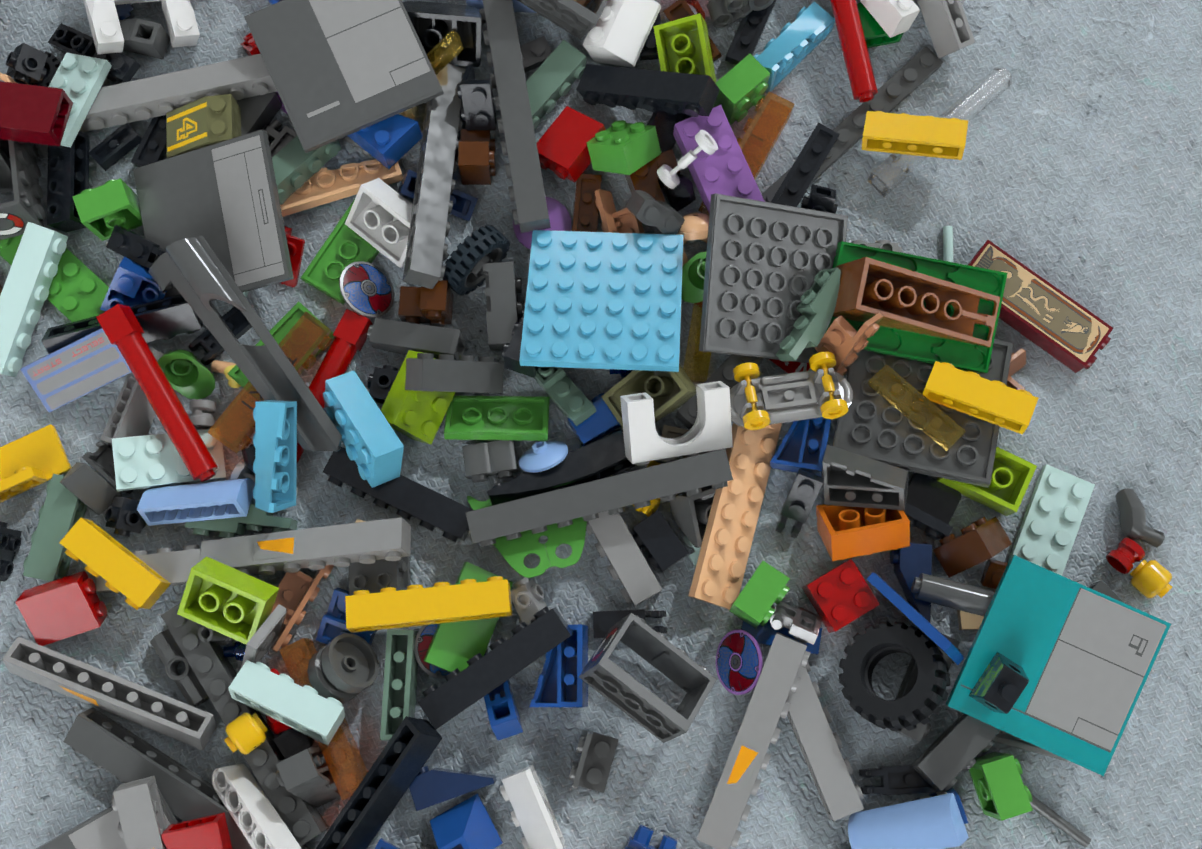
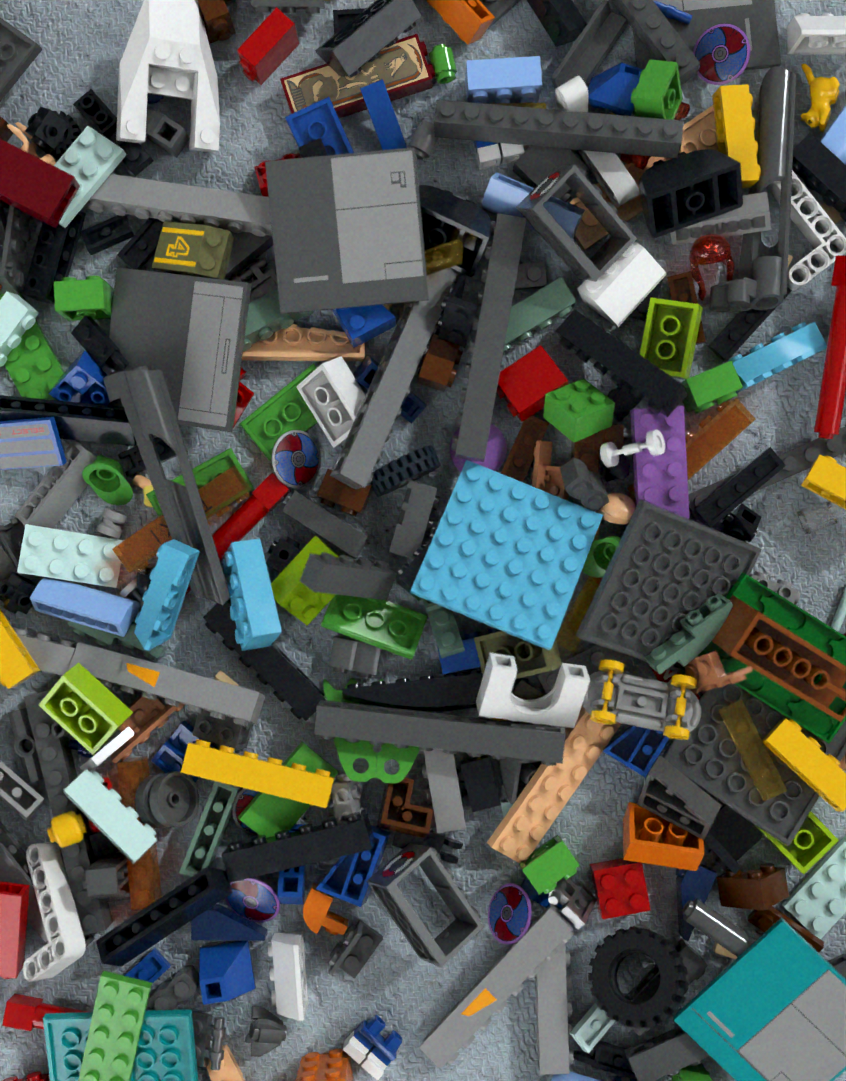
camera: 20 degrees right, 10 degrees up
red brick [96,304,218,482] -> none
light blue dish [519,440,568,473] -> none
black hinge [775,469,824,538] -> none
blue tile [867,572,964,665] -> none
black torso [969,652,1029,714] -> none
none -> shield [225,878,280,922]
none -> orange brick [303,882,349,936]
none -> reddish brown brick [377,774,434,838]
none -> light aqua plate [570,1000,616,1053]

